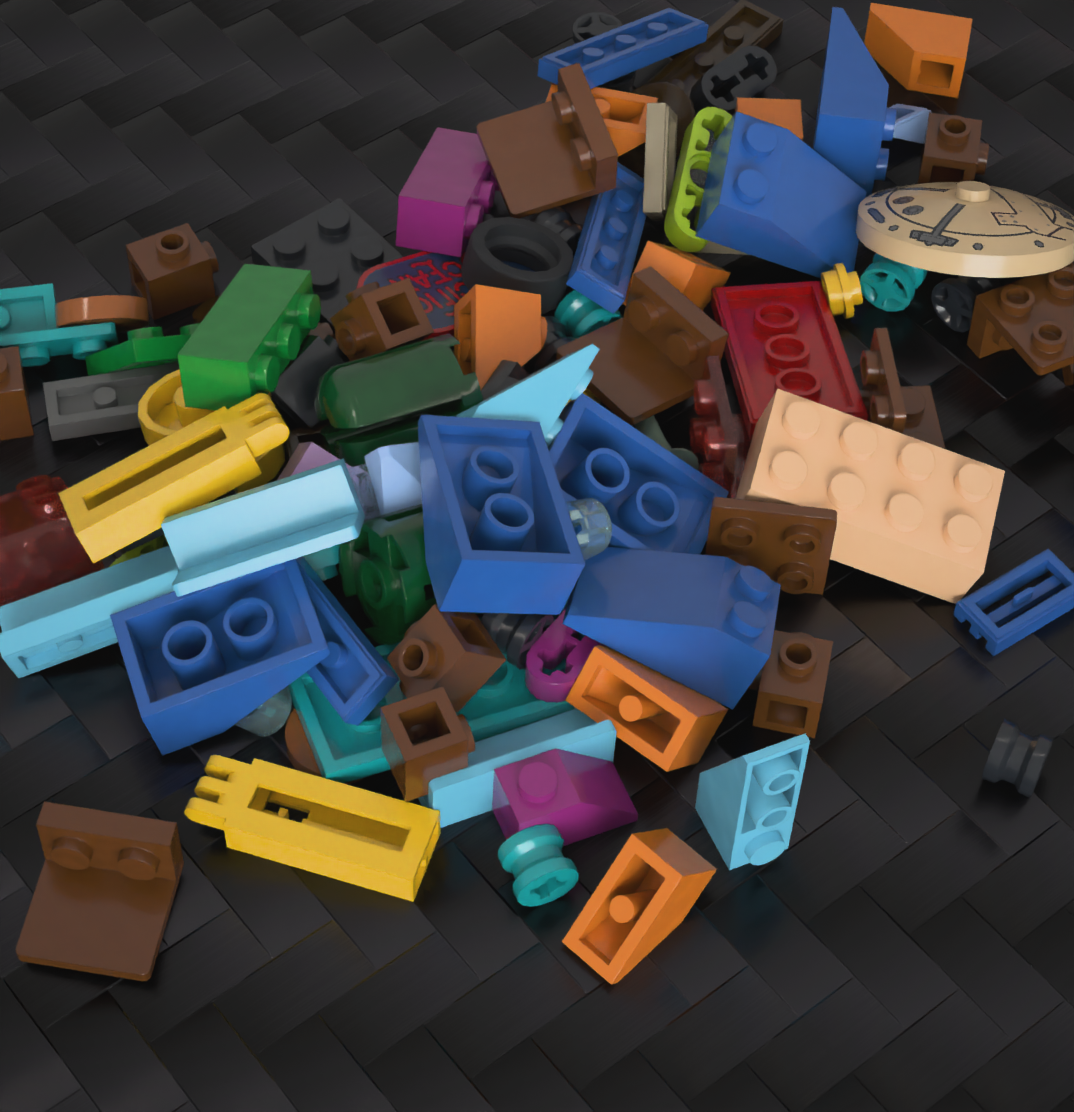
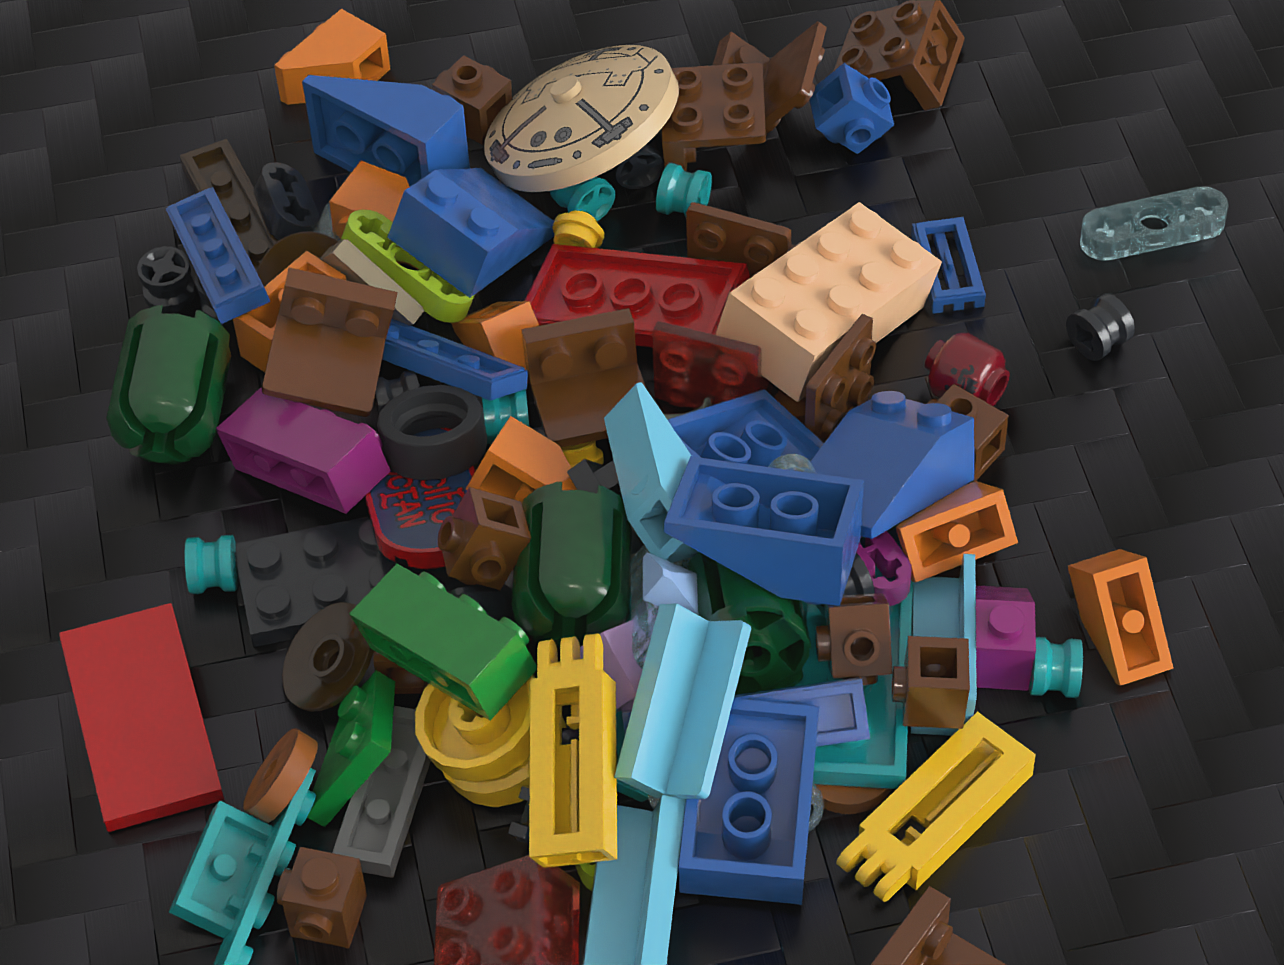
camera: 60 degrees left, 0 degrees up
reddish brown brick [126,223,219,320] -> none
medium azure slope [695,733,810,870] -> none
none -> red tile [59,603,225,832]
none -> dark green cylinder [106,305,231,465]
none -> teal wheel [185,535,238,594]
none -> teal wheel [656,163,712,217]
none -> dark red head [924,332,1010,406]

